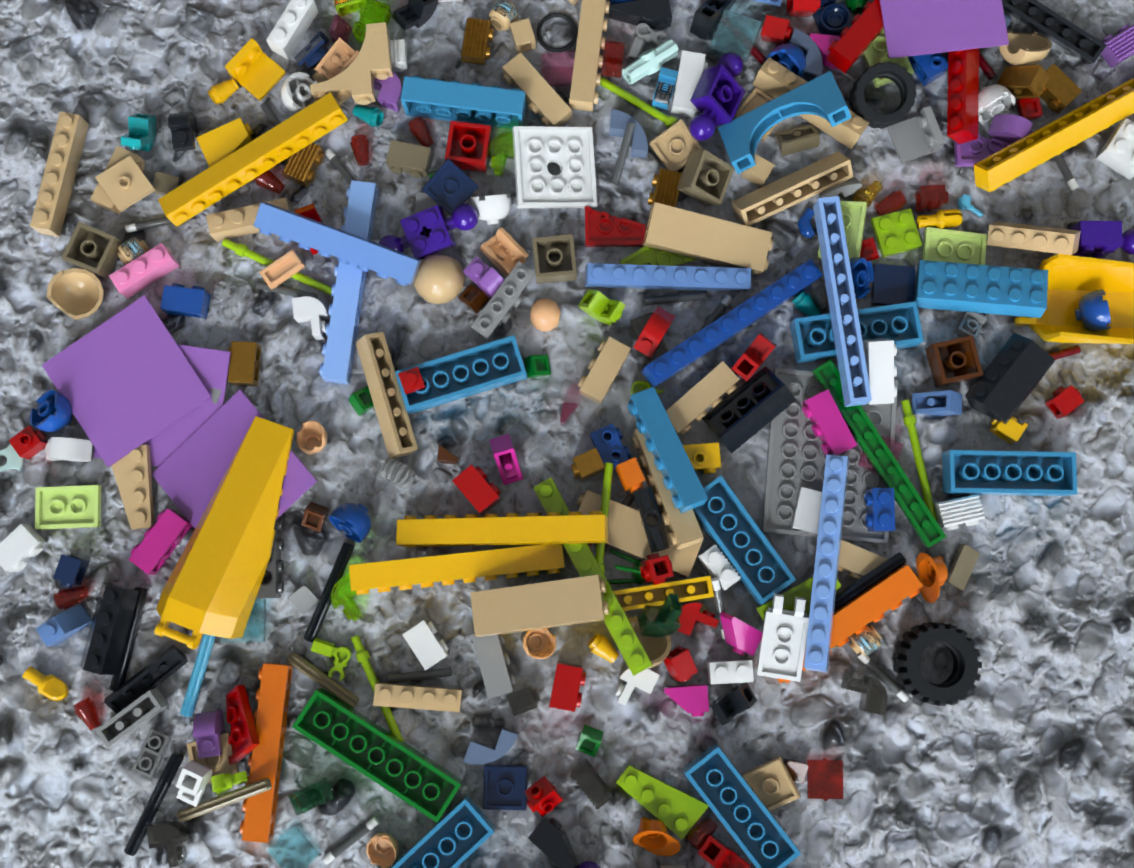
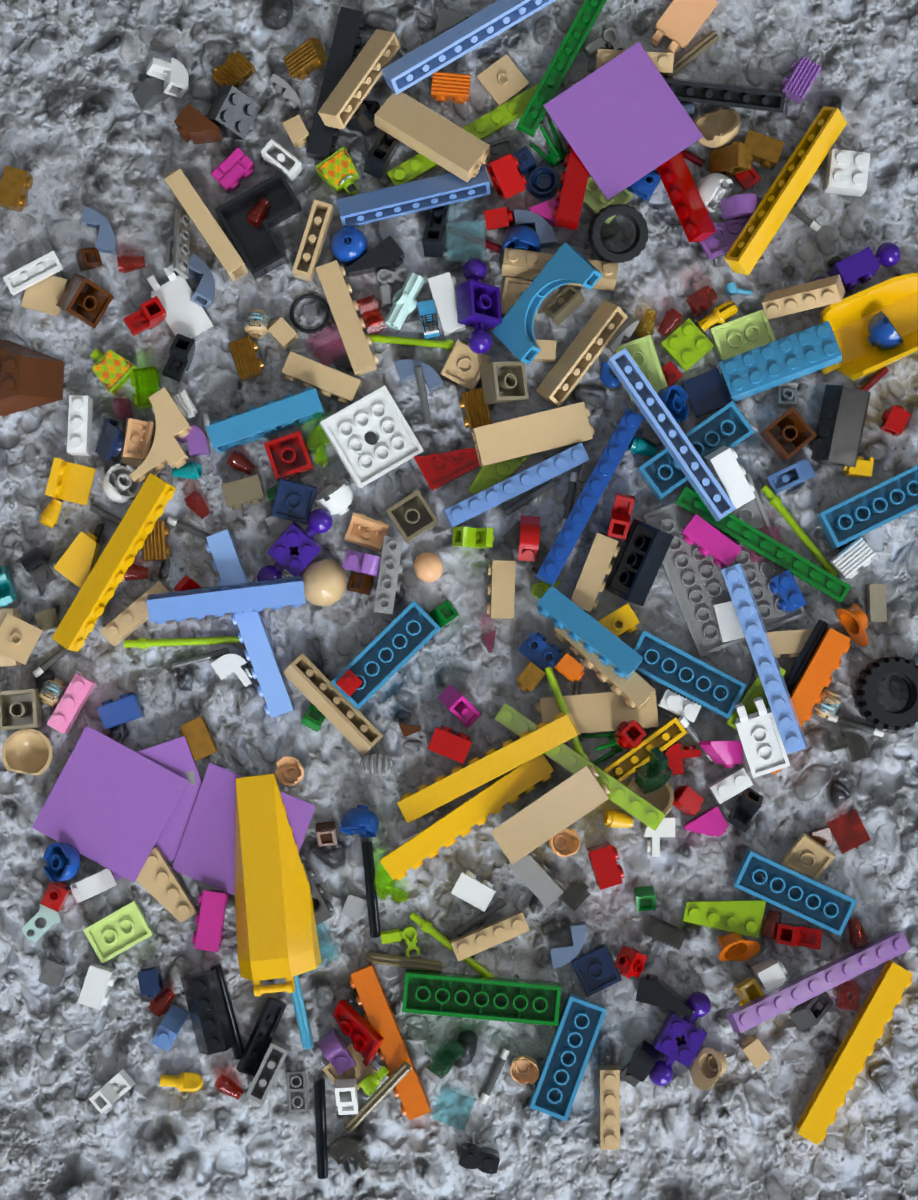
camera: 25 degrees left, 5 degrees up
light nougat tile [259,249,305,290] -> none
black piece [633,487,669,553] -> none
light grey bracket [887,106,945,163] -> none

